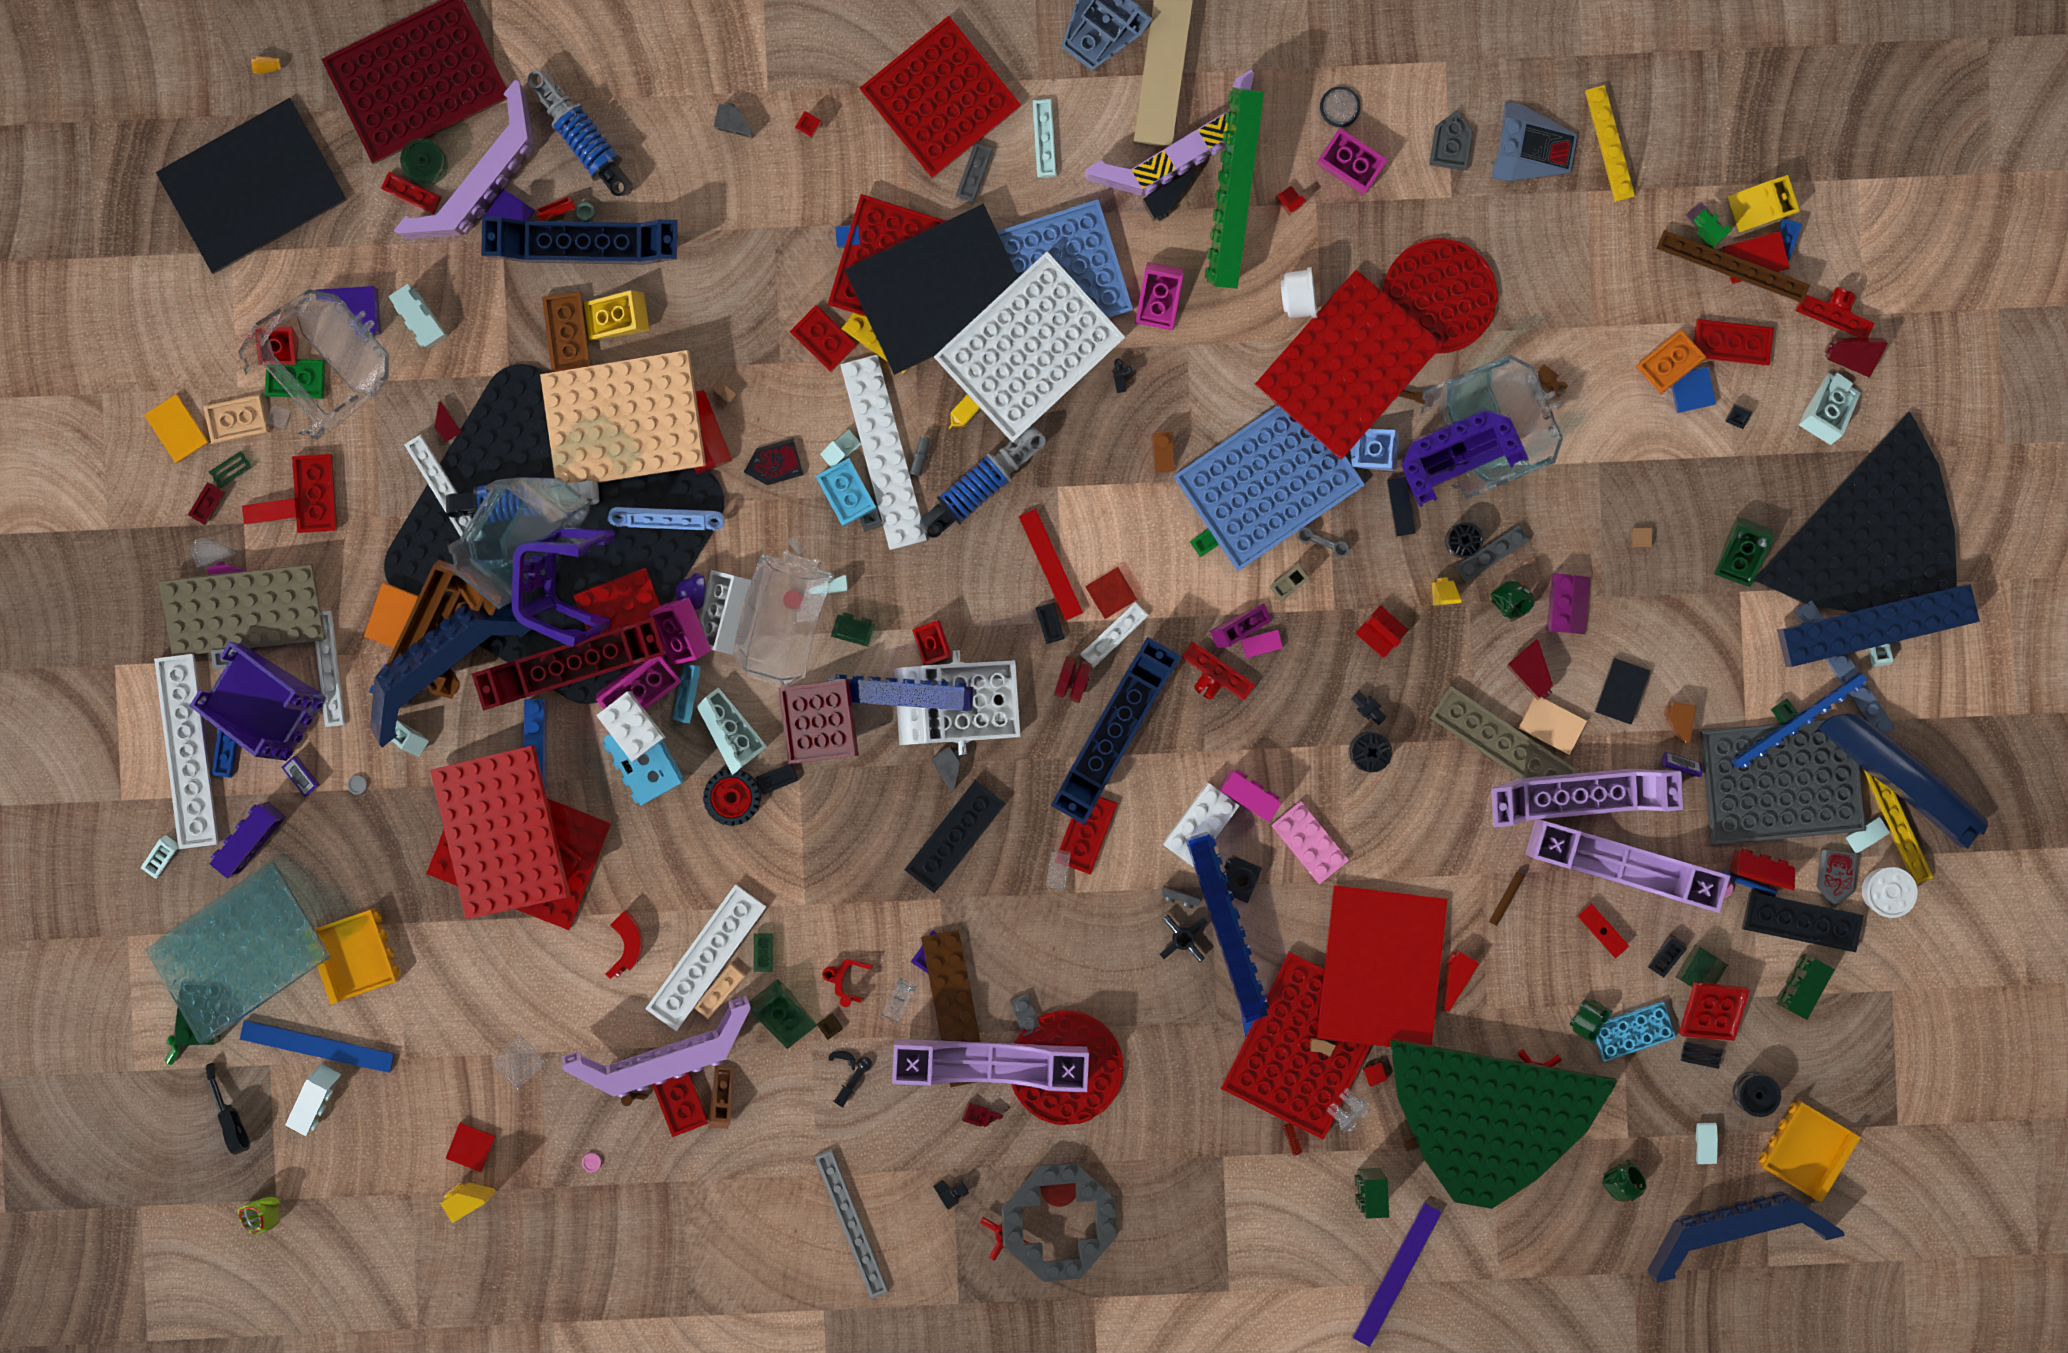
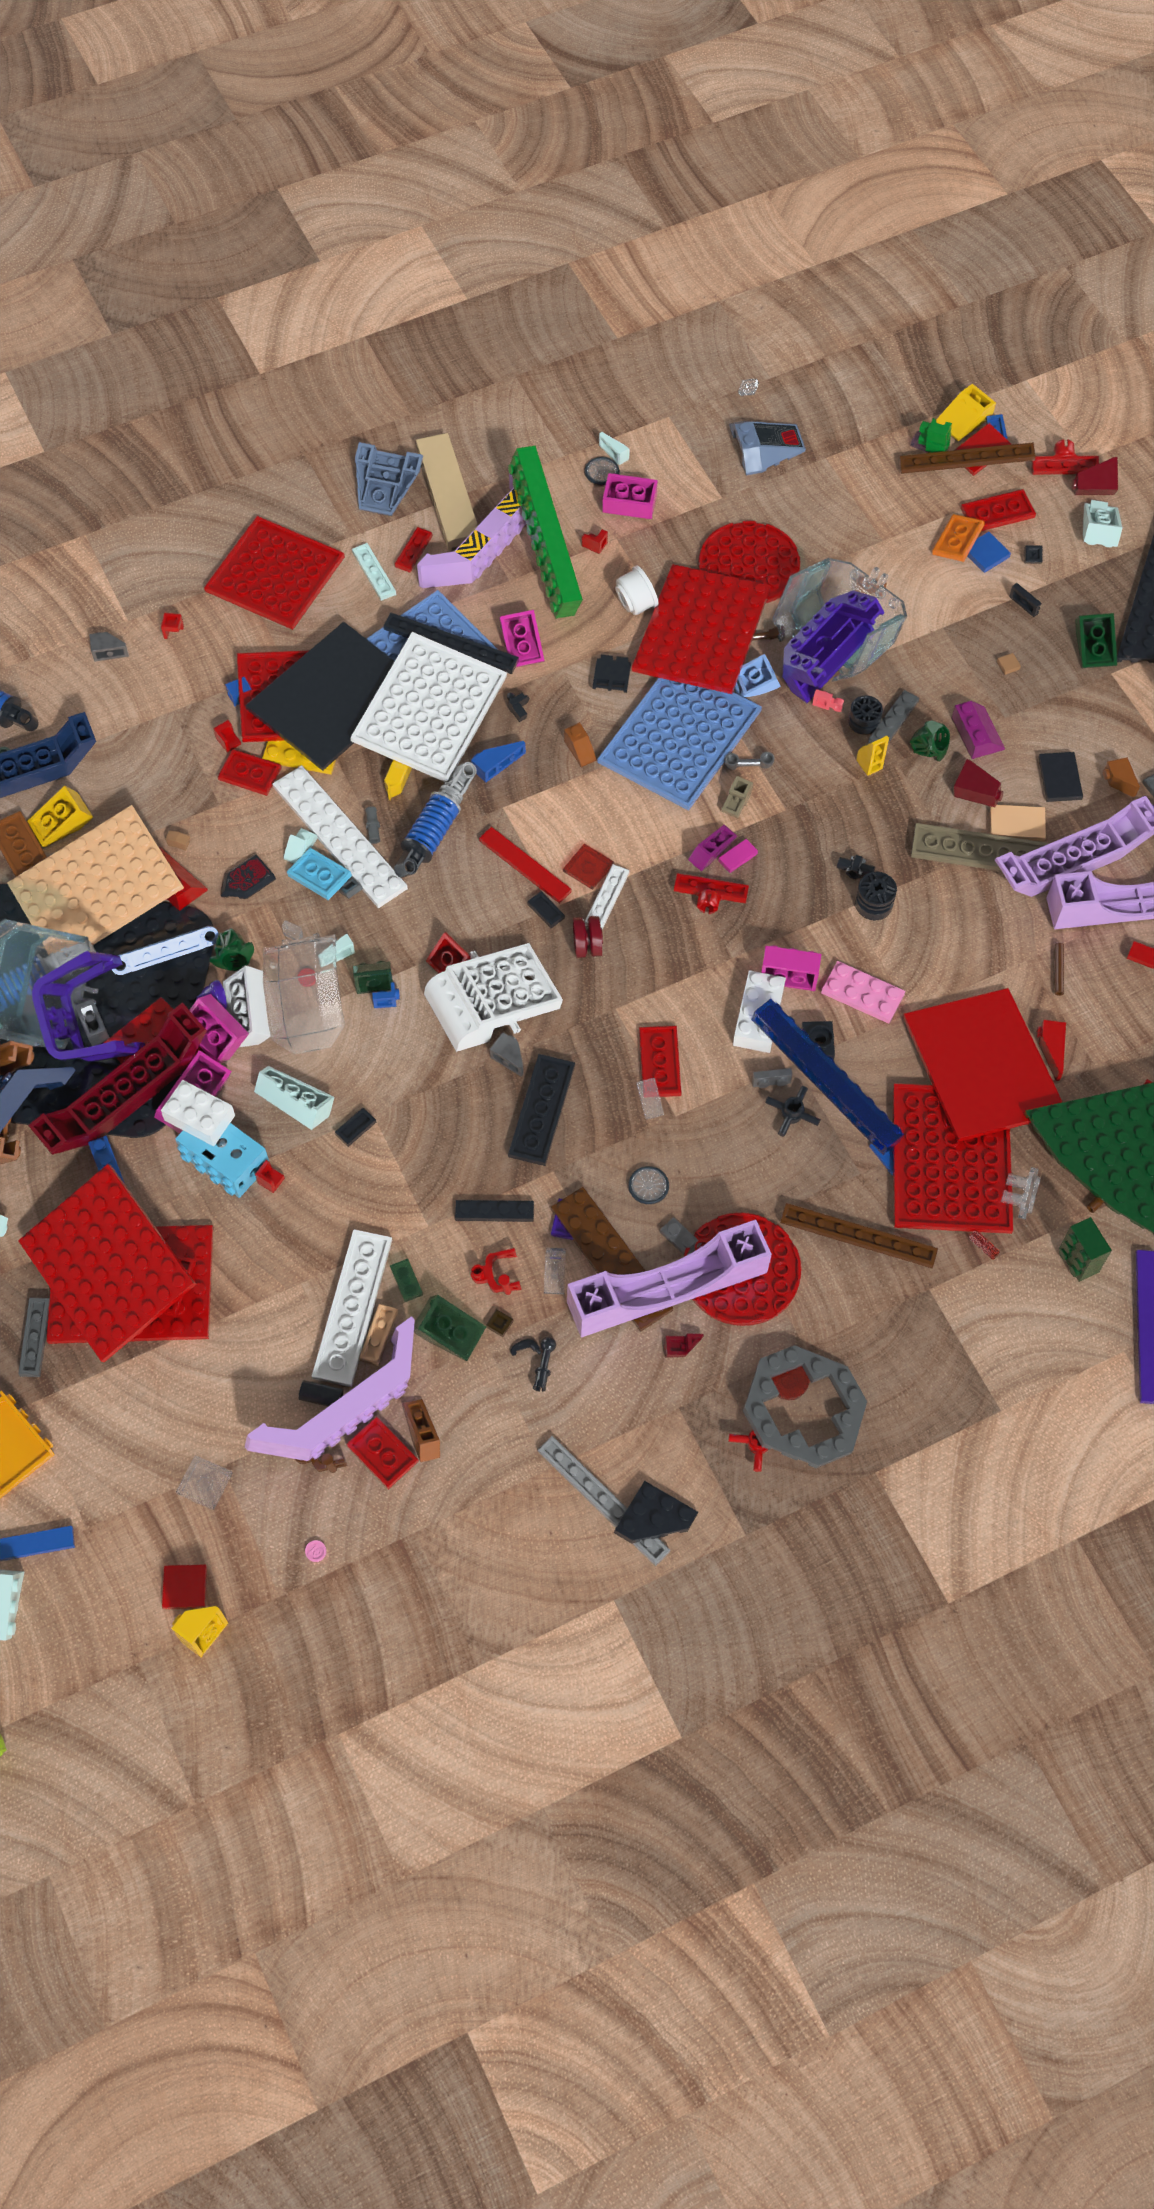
camera: 25 degrees left, 25 degrees down
red arch [605,910,643,979] -> none
medium azure plate [672,663,701,723] -> none
wheel [703,769,761,826] -> none
plate [779,679,859,764] -> none
clear blue brick [828,674,974,711] -> none
black piece [933,1180,969,1210] -> none
flat silver tile [955,143,993,204] -> none
dark blue slope [1051,637,1181,825] -> none
black slope [1142,170,1195,222] -> none
green tile [1190,529,1219,557] -> none
medium nougat piece [1310,1038,1335,1056] -> none
red bracket [1355,606,1408,658] -> none
red tile [1362,1061,1388,1087] -> none
black tile [1386,477,1416,537] -> none
dark grey tile [1429,110,1473,171] -> none
yellow plate [1585,85,1635,202] -> none
none -> dark grey plate [18,1298,50,1377]
none -> flat silver slope [75,999,110,1046]
none -> dark green piece [210,928,254,971]
none -> red panel [213,720,241,753]
none -> red panel [255,1160,285,1193]
none -> black pin [298,1380,344,1407]
none -> blue bracket [372,982,400,1008]
none -> black plate [383,612,519,674]
none -> red tile [395,527,433,573]
none -> black plate [455,1200,534,1222]
none -> blue slope [471,741,526,783]
none -> black plate [592,654,631,693]
none -> light aqua slope [599,432,630,465]
none -> black plate [614,1481,699,1544]
none -> clear wheel [628,1166,669,1204]
none -> clear tile [738,379,759,396]
none -> reddish brown plate [780,1203,938,1268]
none -> coral plate [812,689,844,712]
none -> black tile [1009,583,1042,617]

